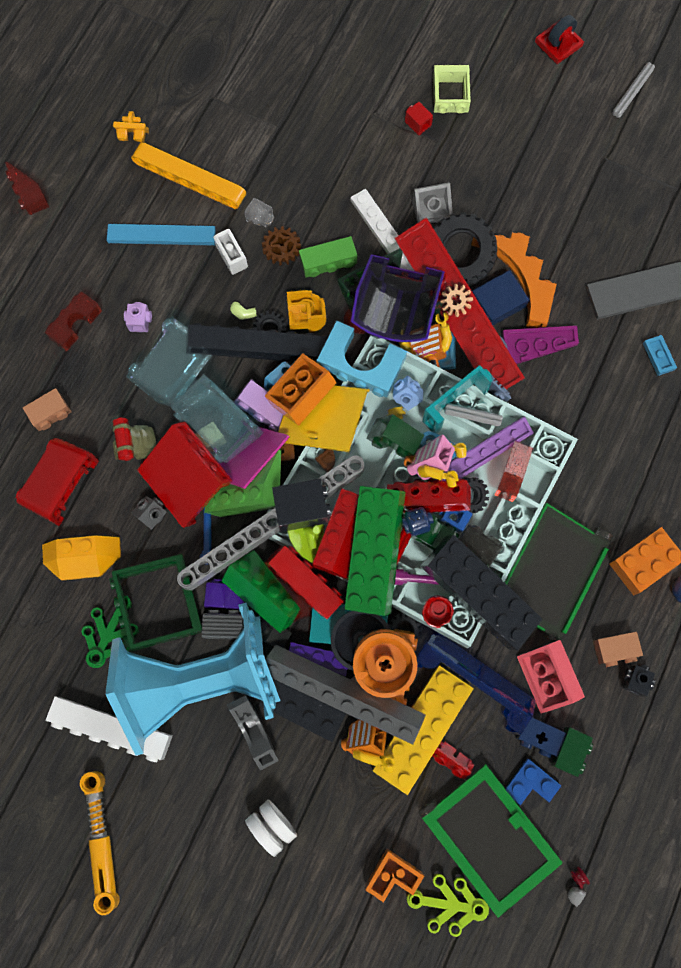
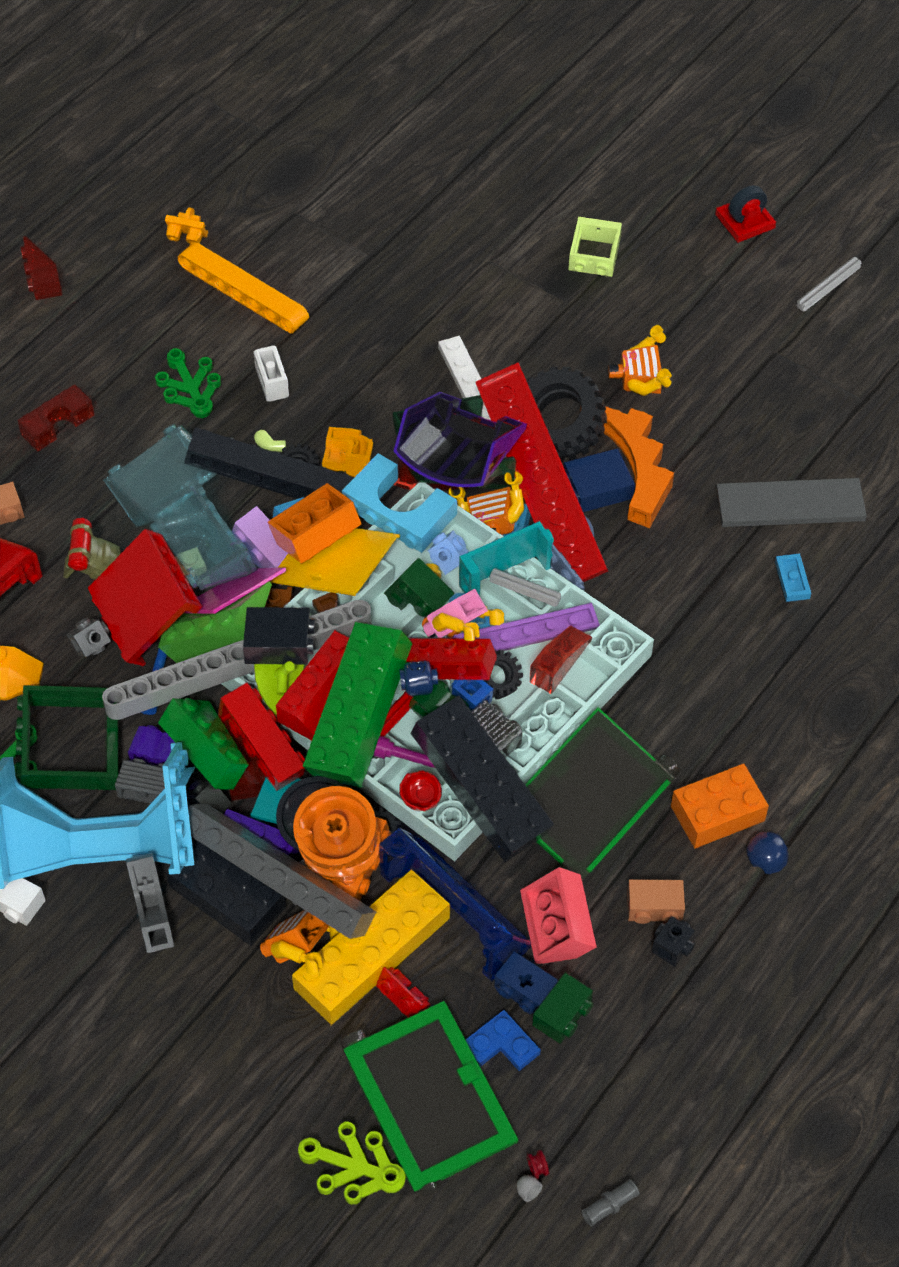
camera: 10 degrees right, 20 degrees down
dark azure tile [107,224,216,245] -> none
lavender brick [124,302,152,332] -> none
clear brick [244,198,274,227] -> none
white wheel [245,800,297,857] -> none
reddish brown gear [262,226,301,266] -> none
bright green brick [299,236,357,278] -> none
orange brick [365,849,424,903] -> none
red brick [405,102,433,136] -> none
light grey slope [412,182,453,223] -> none
light nougat gear [440,284,473,317] -> none
magenta wing [502,326,579,364] -> none
none -> green plant [155,348,221,418]
none -> dark grey pin [581,1179,639,1227]
none -> torso [608,325,672,396]

